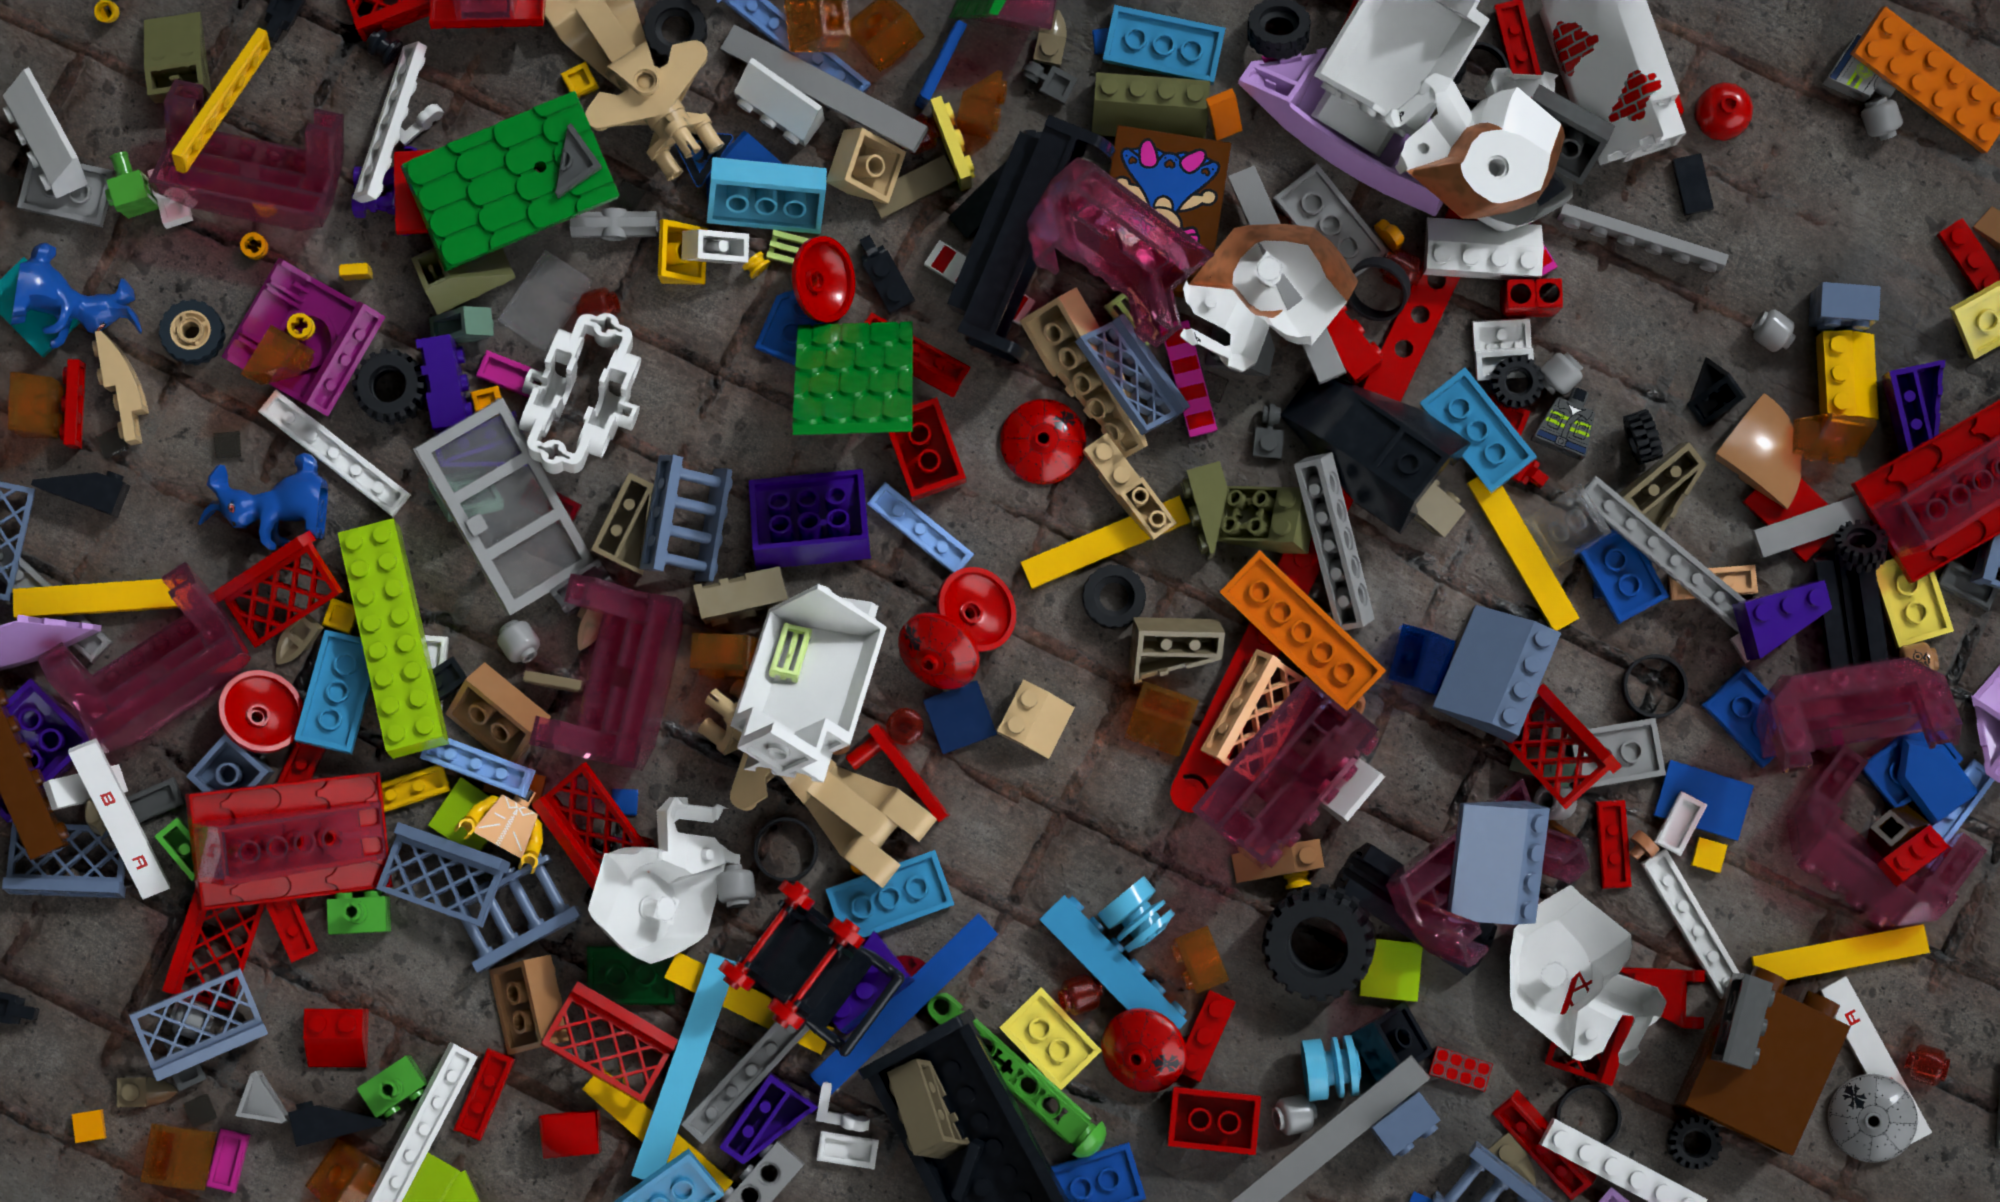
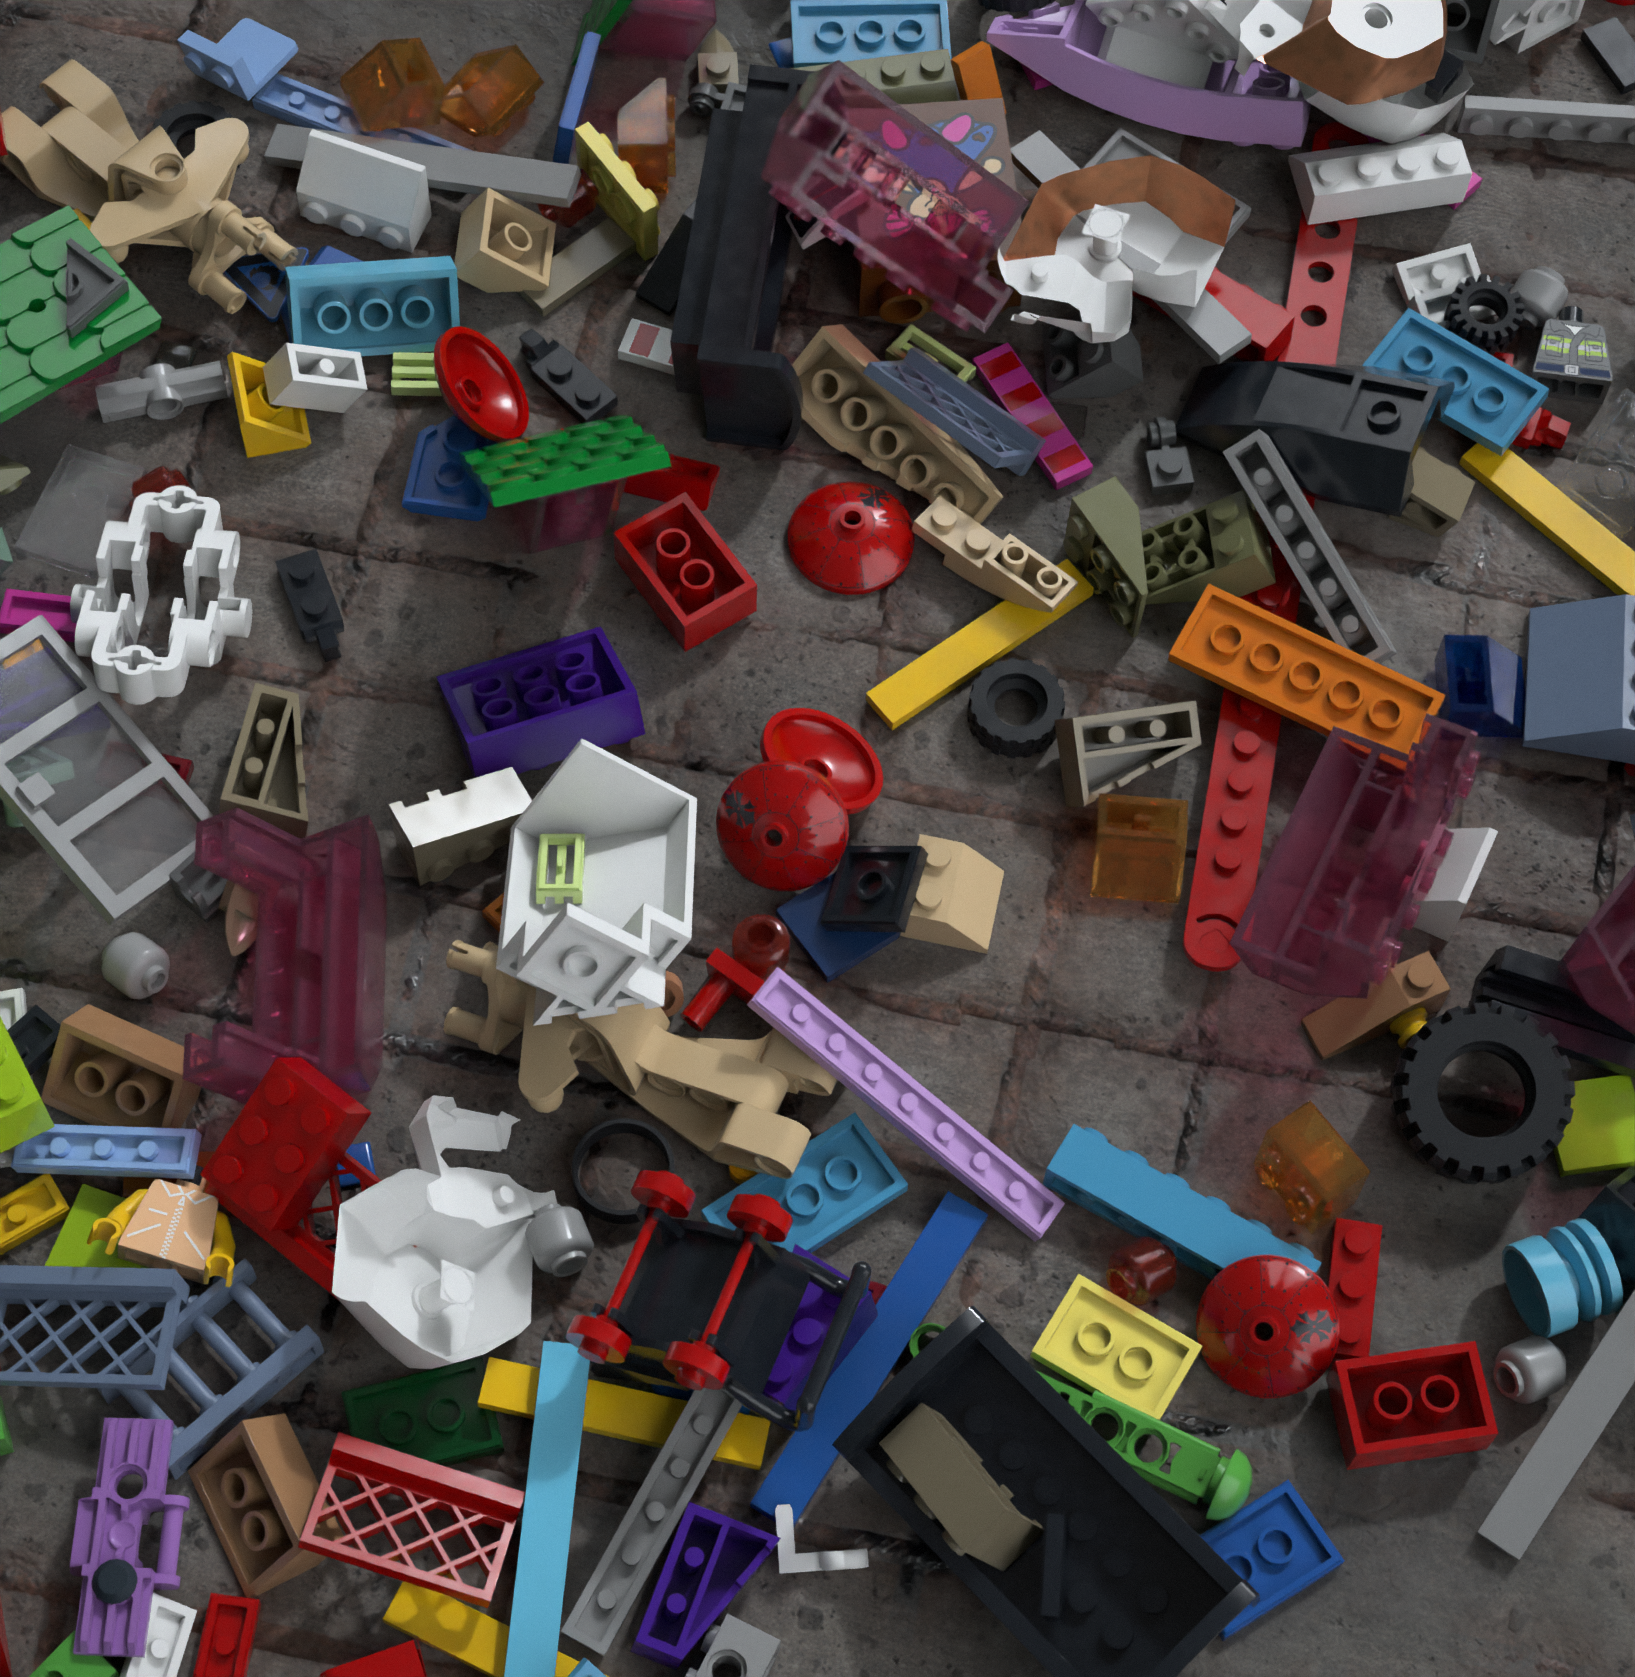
camera: 20 degrees left, 20 degrees down
dark tan tile [523,670,585,694] -> none
sand blue fence [639,455,733,582] -> none
clear orange brick [690,633,759,680] -> none
yellow bush [742,251,771,279] -> none
white tile [817,1131,879,1169] -> none
light blue tile [867,482,974,574] -> none
medium azure wheel [1097,876,1175,953] -> none
light nougat fence [1201,649,1313,785] -> none
black tyre [1348,257,1411,321] -> none
light orange tile [1374,219,1404,253] -> none
clear red head [1379,249,1424,291] -> none
red piece [1500,278,1563,318] -> none
none -> medium lavender piece [69,1418,190,1658]
none -> red brick [200,1057,372,1231]
none -> black hinge [275,548,344,662]
none -> lavender tile [747,967,1065,1242]
none -> black tile [820,846,928,933]

